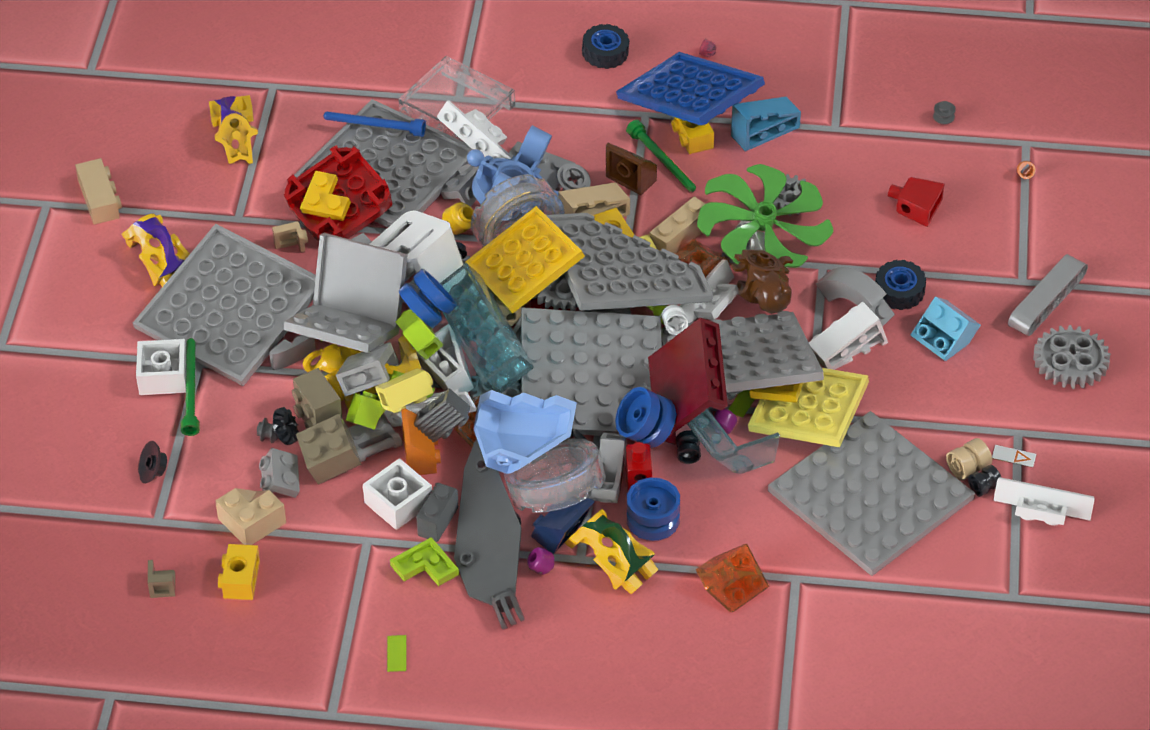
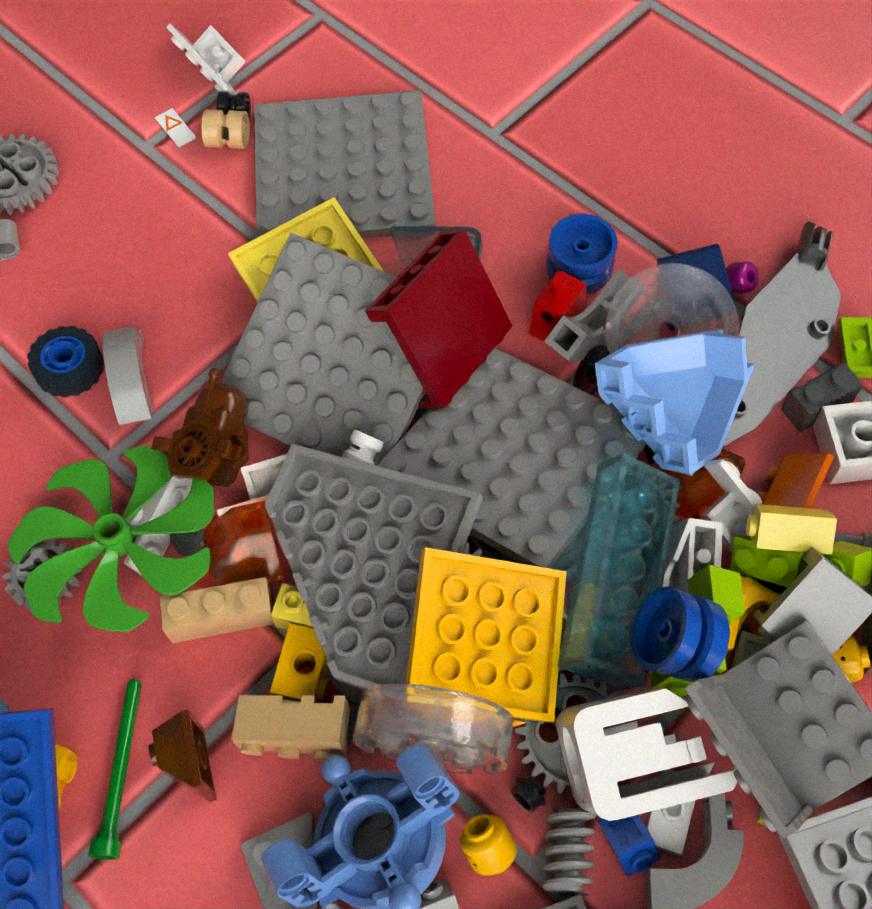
camera: 140 degrees left, 15 degrees up
dark grey brick [414,388,470,442] -> none
light grey gear [556,163,591,191] -> none
yellow hips [565,509,659,594] -> none
blue wheel [615,387,676,448] -> none
clear orange slope [695,544,770,612] -> none
white wedge [809,302,888,370] -> none
medium azure slope [910,297,981,361] -> none

